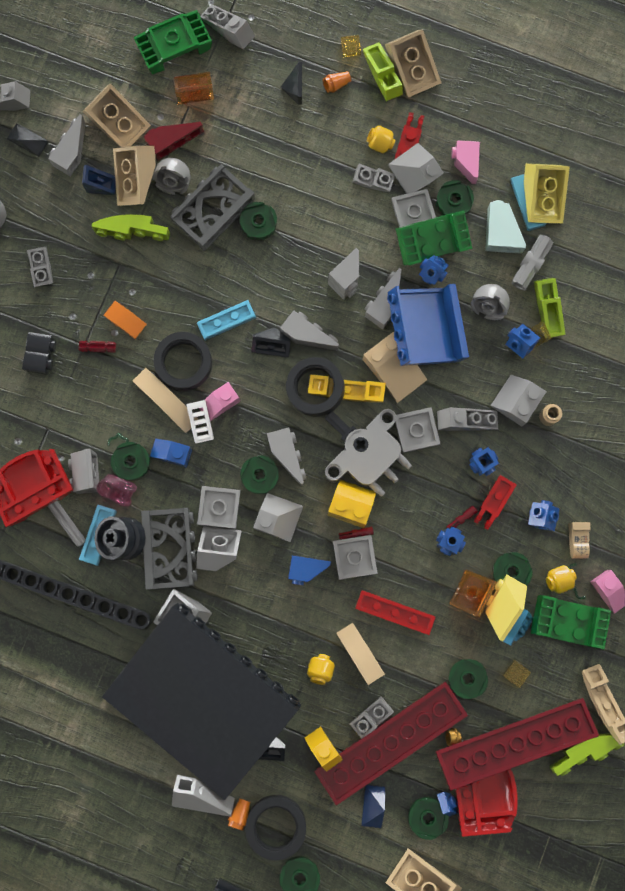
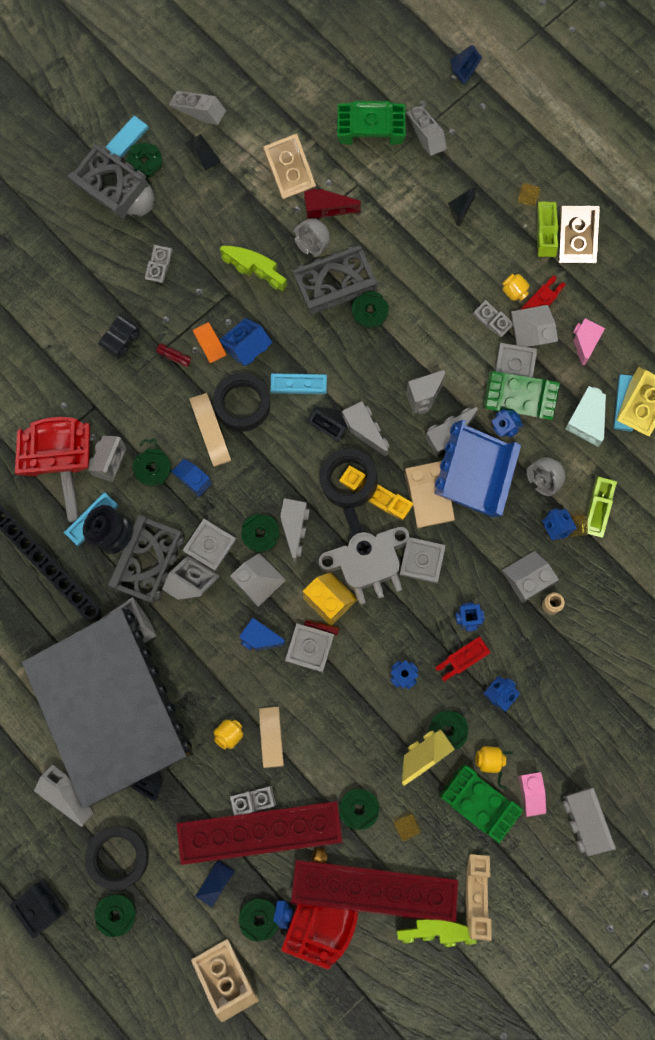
camera: 30 degrees right, 5 degrees down
light grey slope [48,114,85,177] -> none
dark blue slope [82,165,116,195] -> none
clear pink piece [97,474,137,507] -> none
tan slope [113,146,156,206] -> none
clear orange slope [174,72,214,105] -> none
white slope [187,400,214,443] -> none
bright pink slope [199,382,240,421] -> none
orange cone [228,798,250,831] -> none
yellow slope [305,726,343,772] -> none
orange cone [323,71,351,93] -> none
red plate [355,590,435,635] -> none
dark green plate [436,180,474,215] -> none
light grey slope [437,407,498,431] -> none
dark red pin [446,505,478,528] -> none
clear orange slope [449,570,497,618] -> none
dark azure wing [503,609,533,646] -> none
light grey piece [511,235,554,291] -> none
tan leg [568,522,590,558] -> none
none -> blue slope [219,318,272,366]

